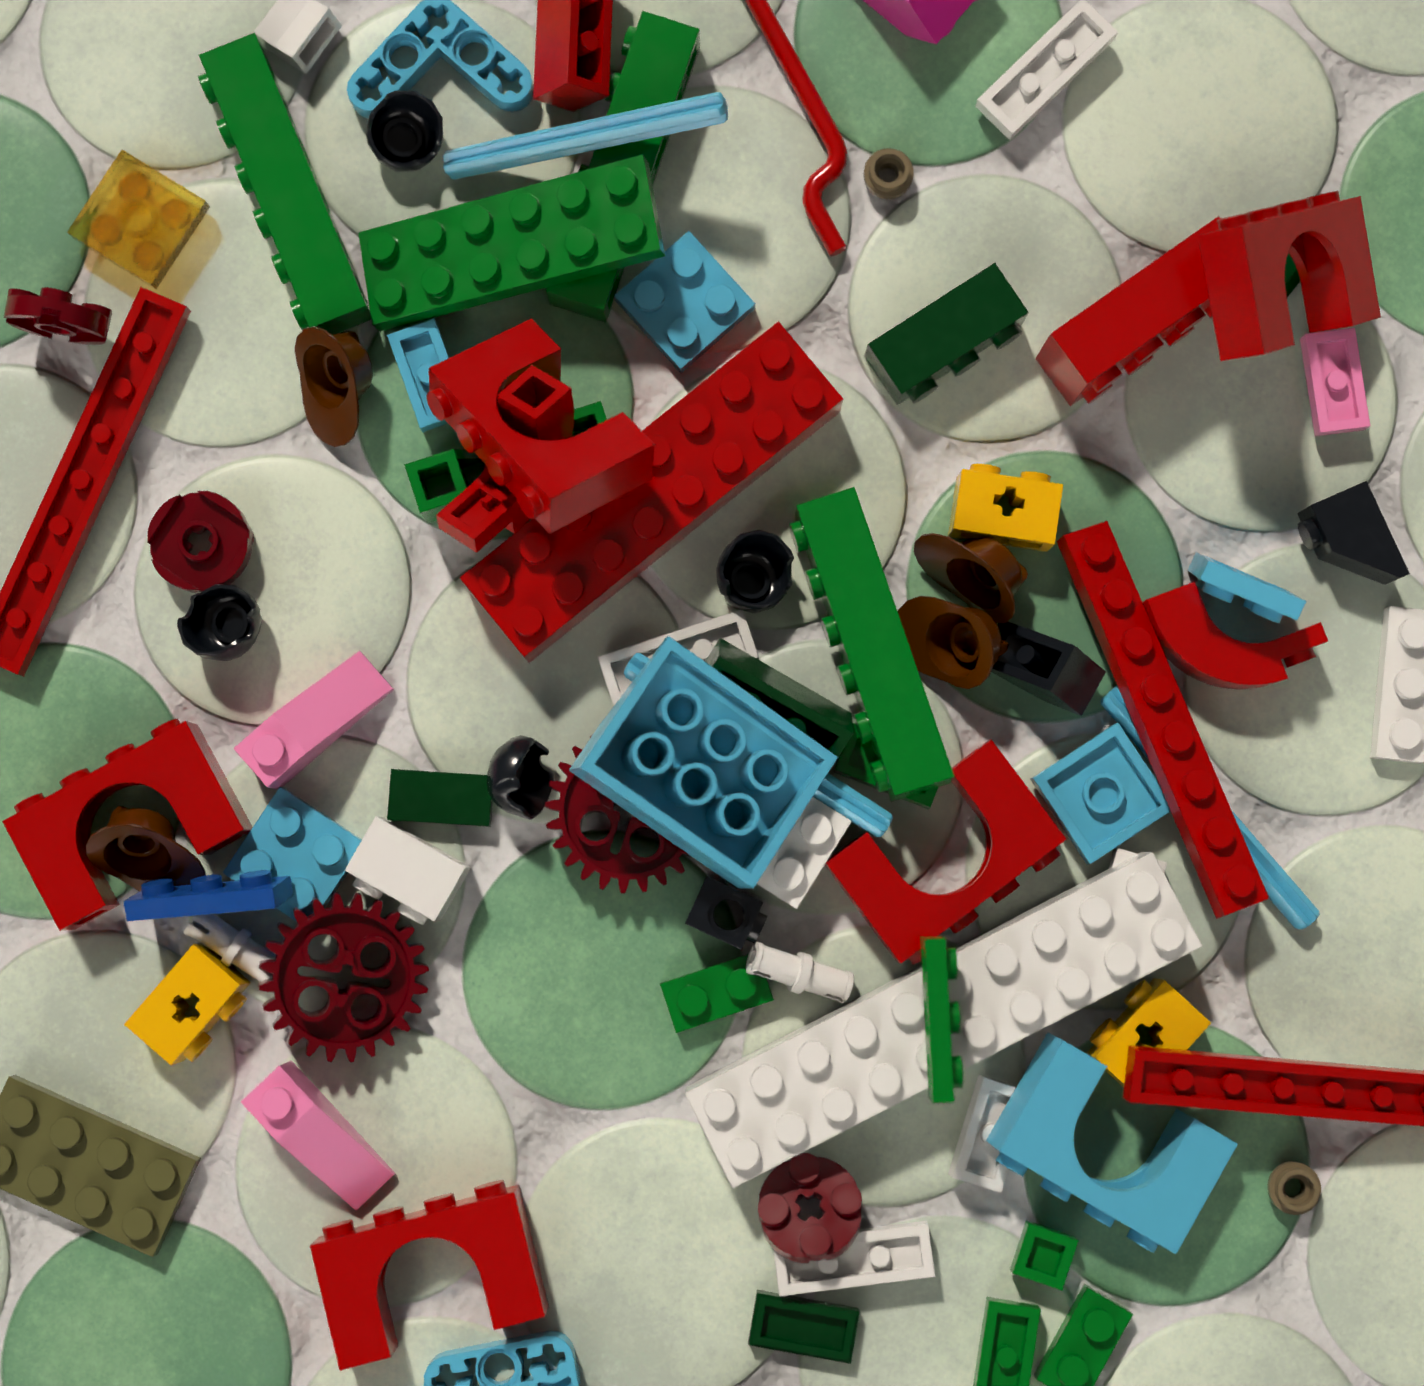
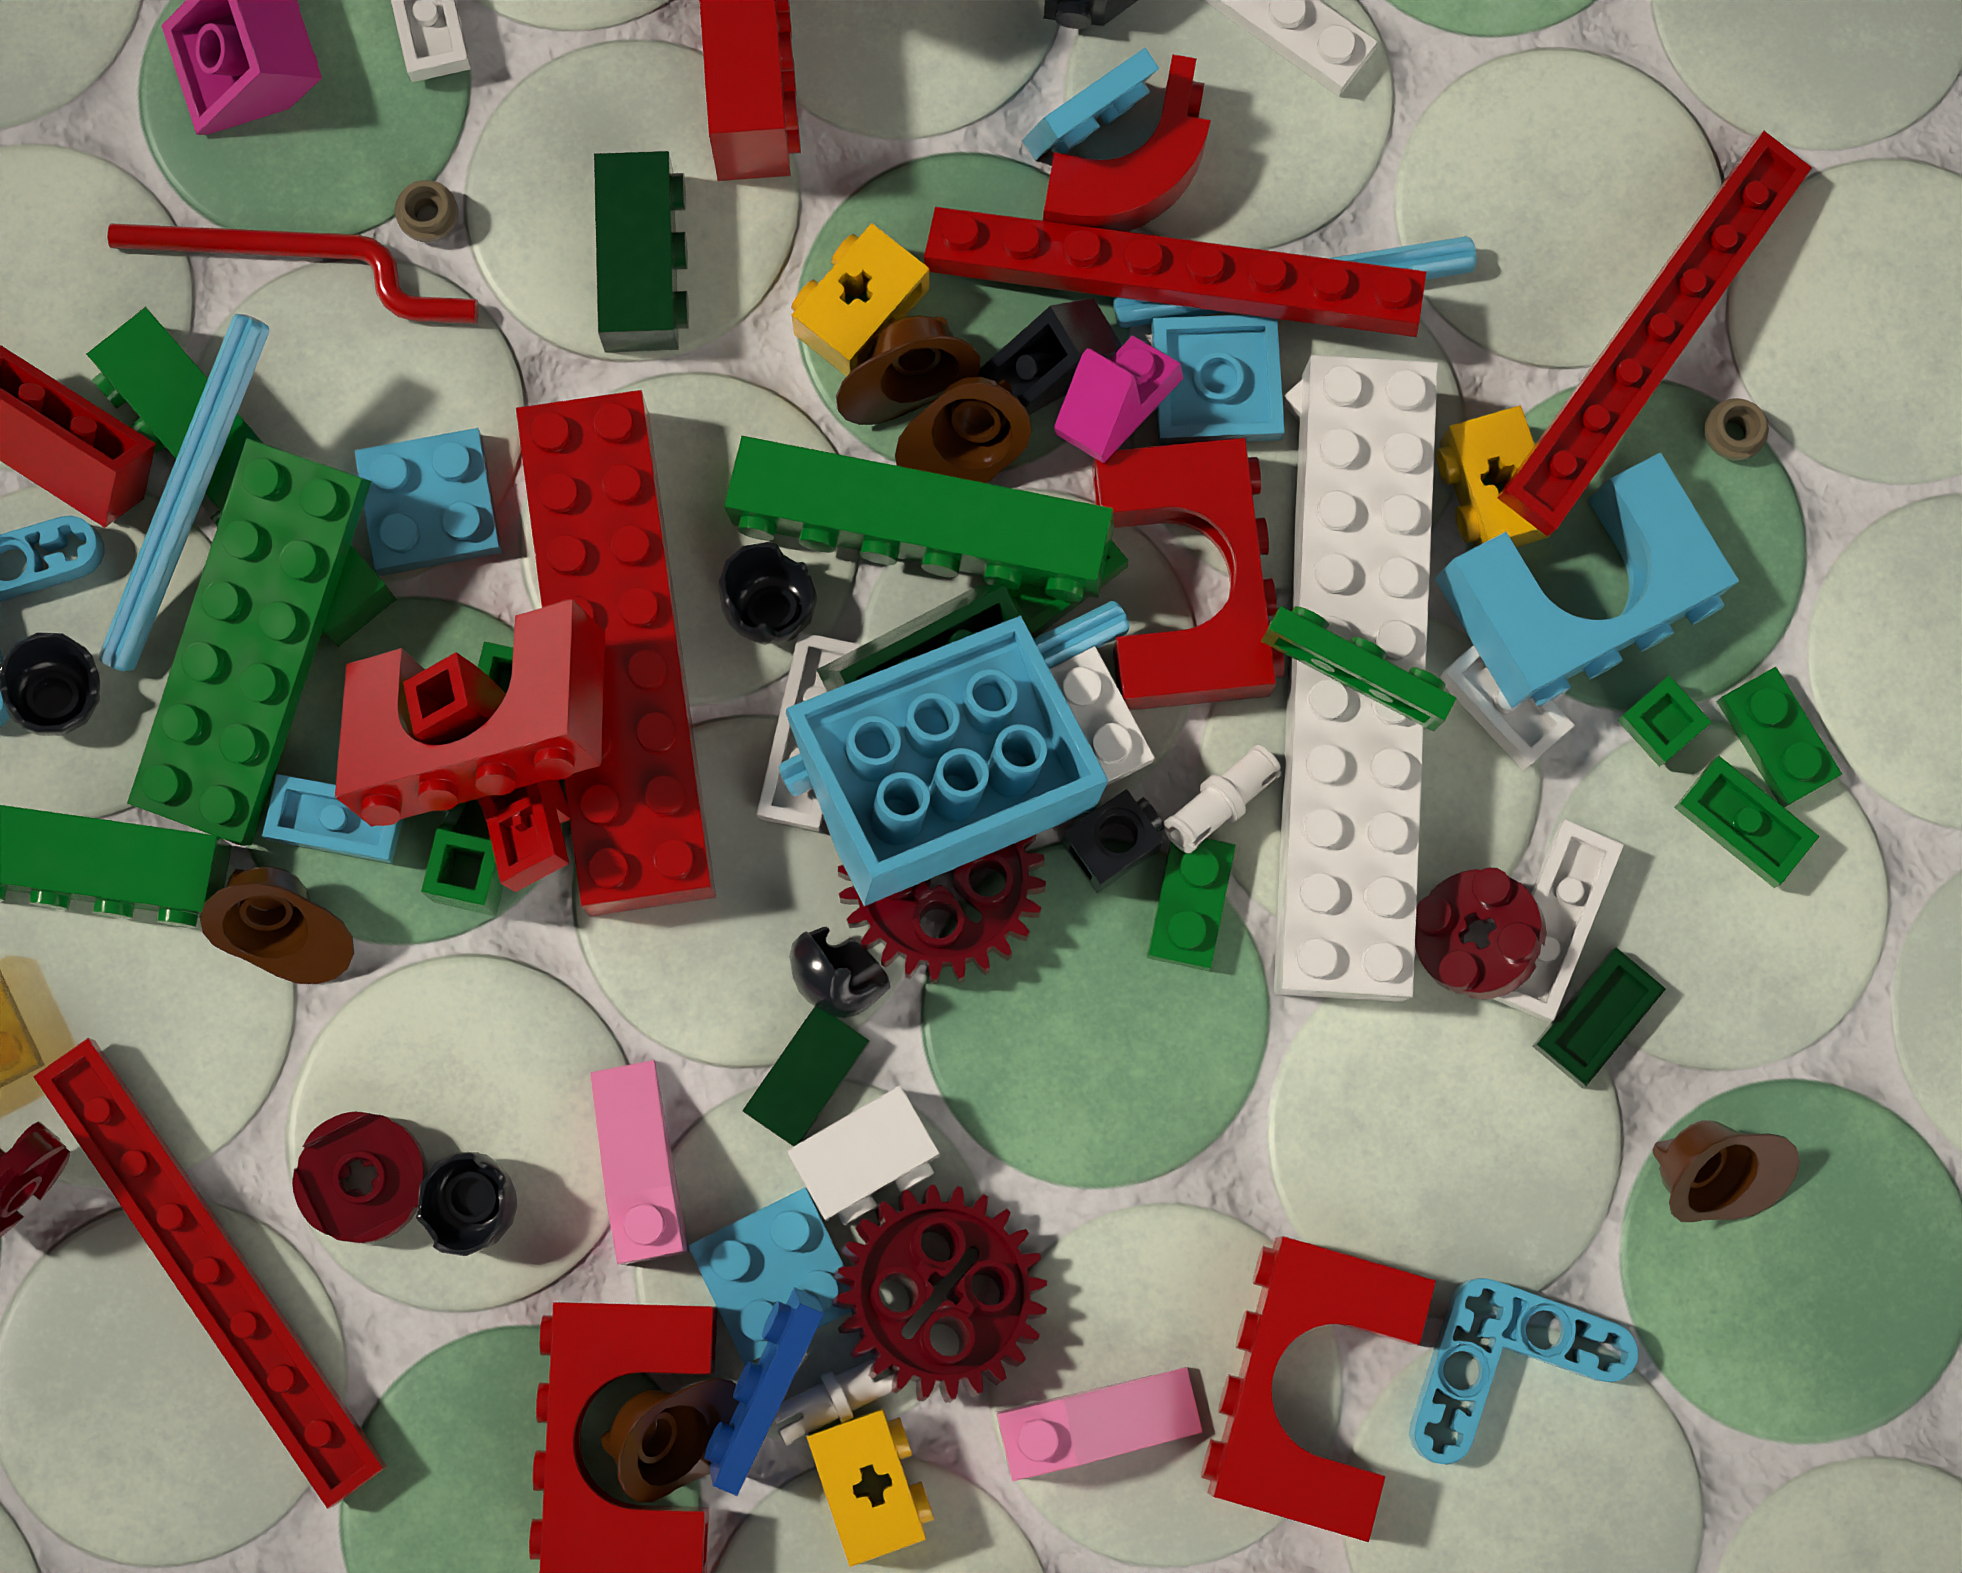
camera: 65 degrees left, 5 degrees down
none -> dark pink slope [1054,335,1183,463]

